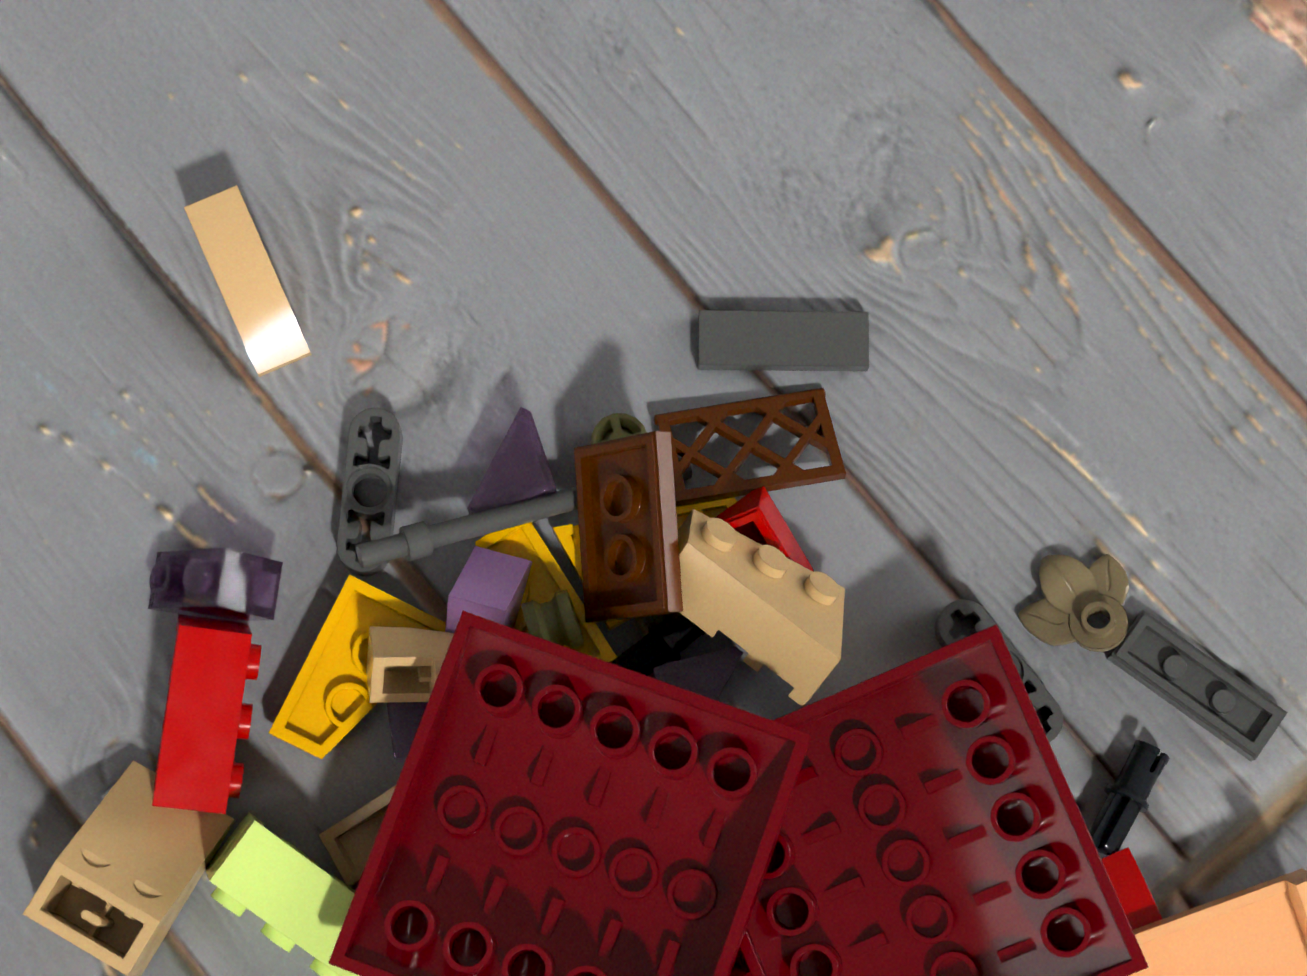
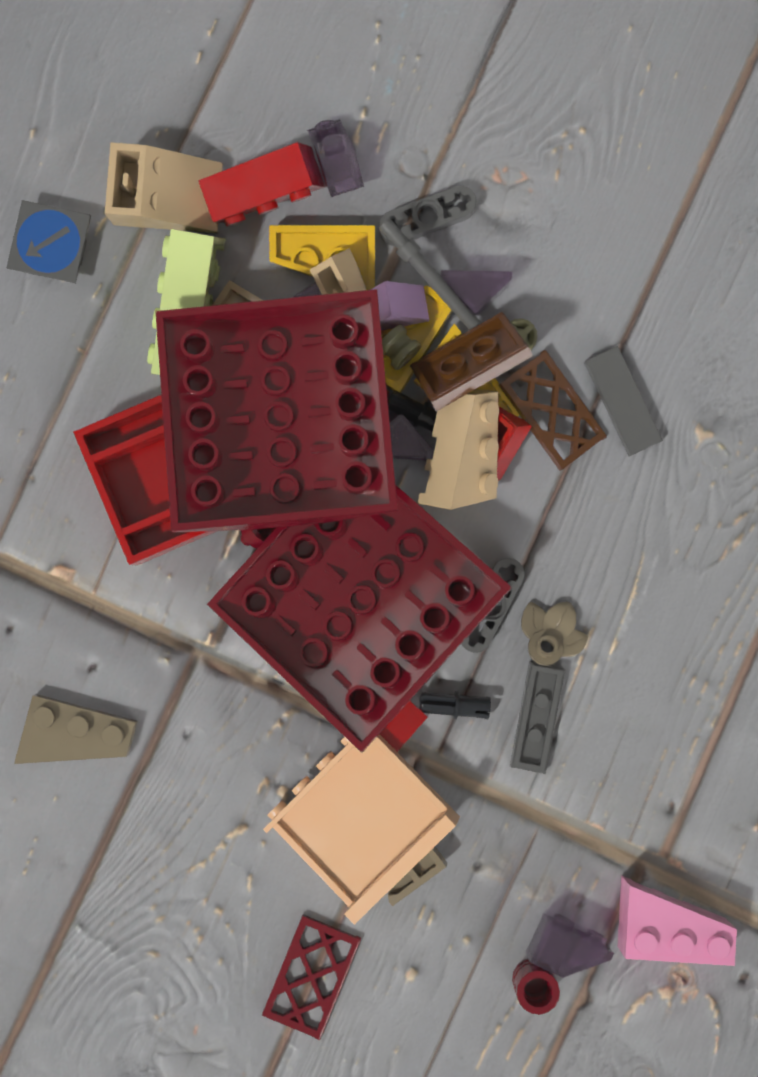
camera: 70 degrees right, 10 degrees up
tan slope [184,185,311,377] -> none

